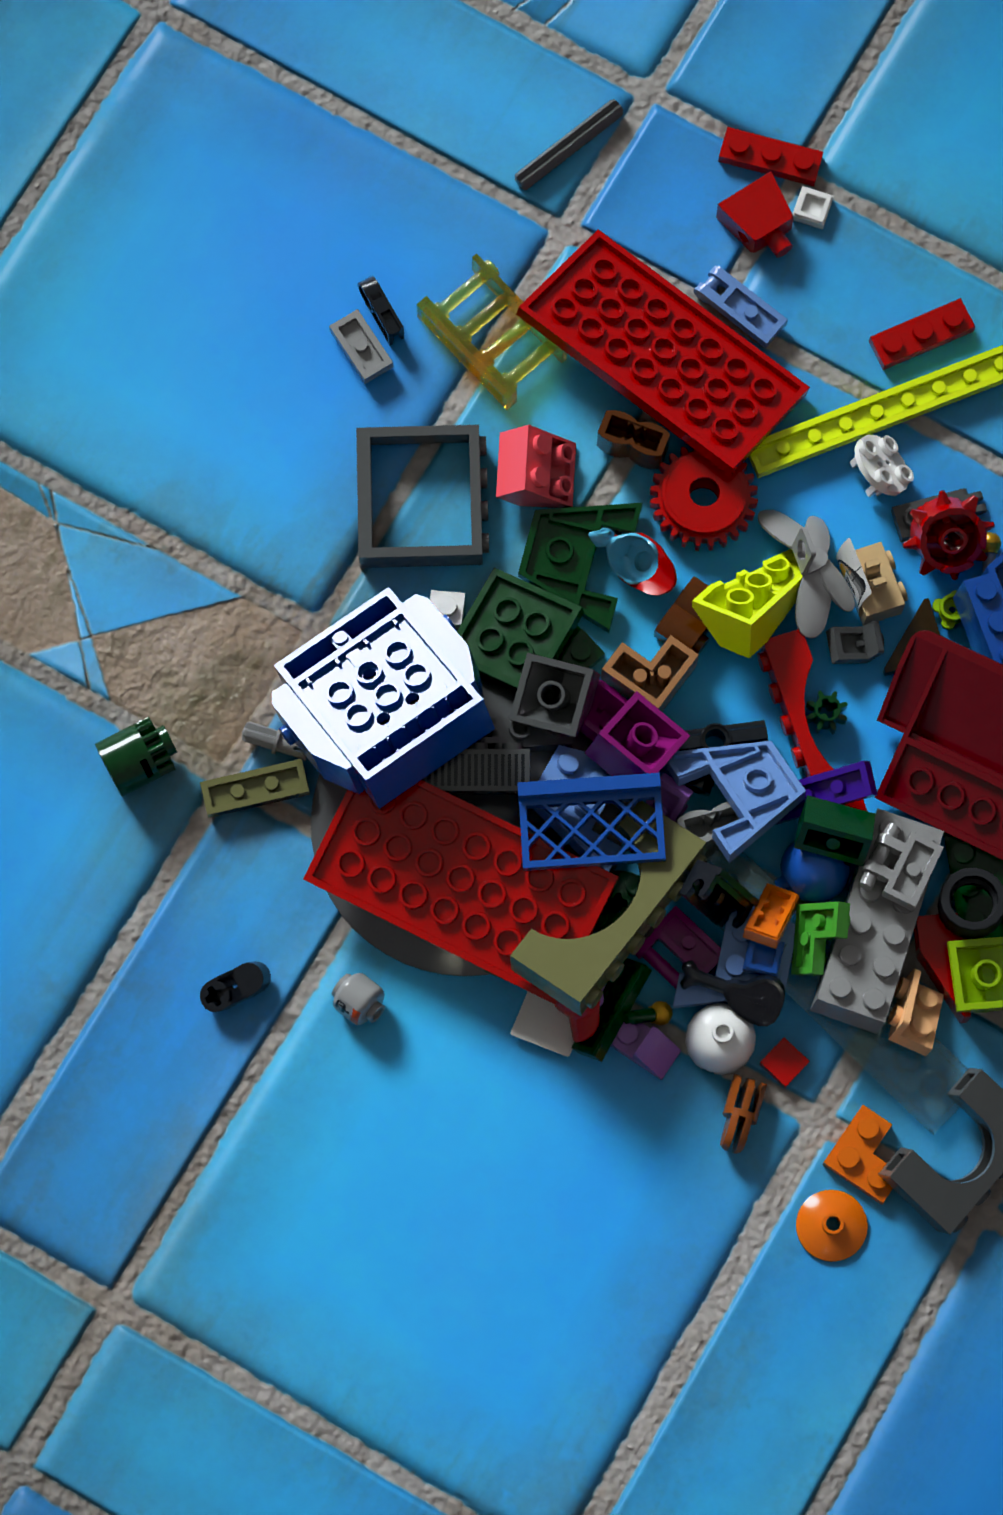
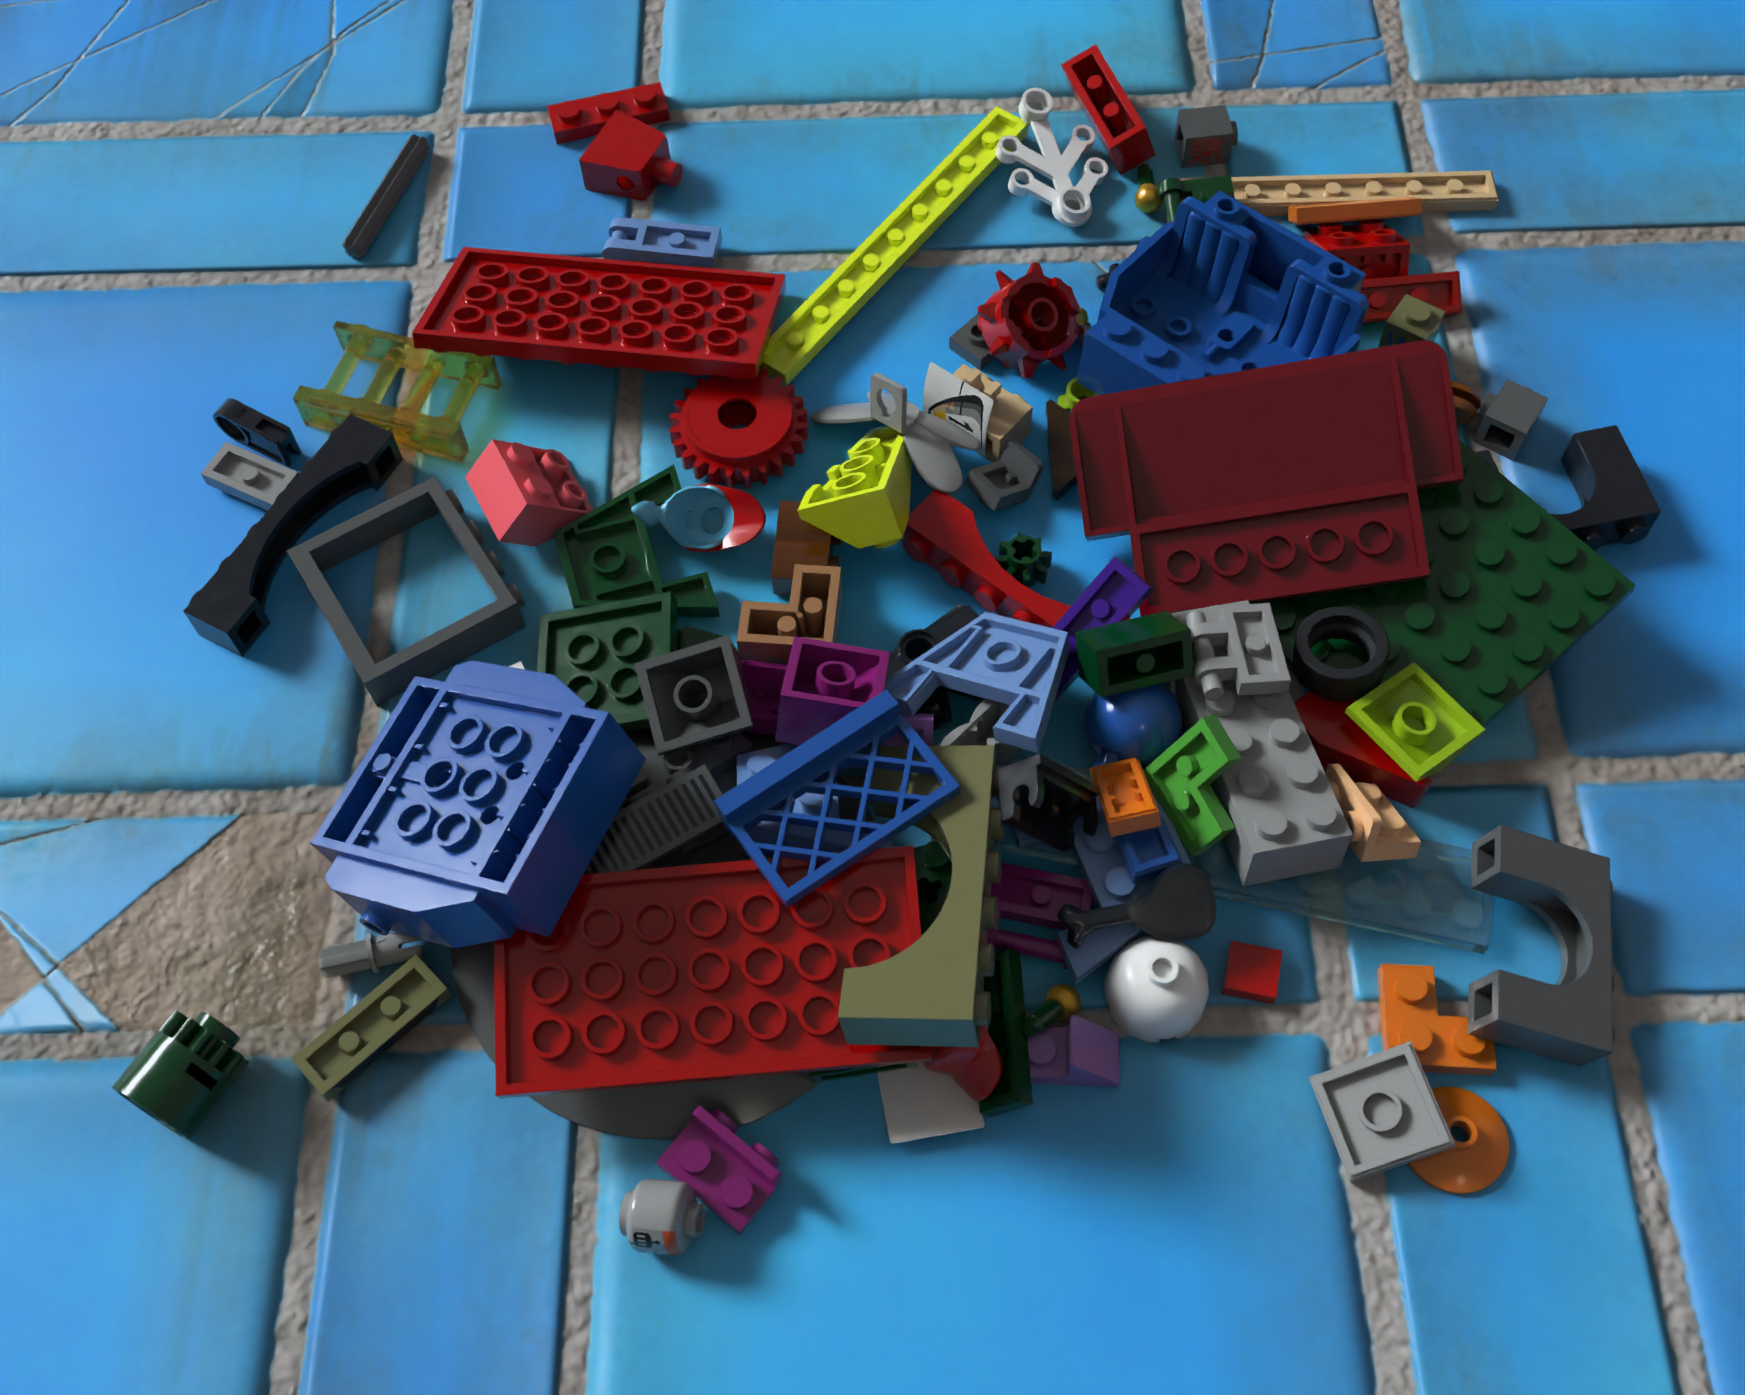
camera: 30 degrees left, 15 degrees down
black piece [200,961,271,1012] -> none
reddish brown brick [597,410,670,469] -> none
dark orange arm [720,1074,767,1154] -> none
white tile [792,186,834,230] -> none
white plate [850,434,914,497] -> none
red plate [869,298,975,370] -> none
none -> black arch [183,414,403,657]
none -> magenta bracket [656,1105,783,1236]
none -> light grey plate [1309,1041,1455,1183]

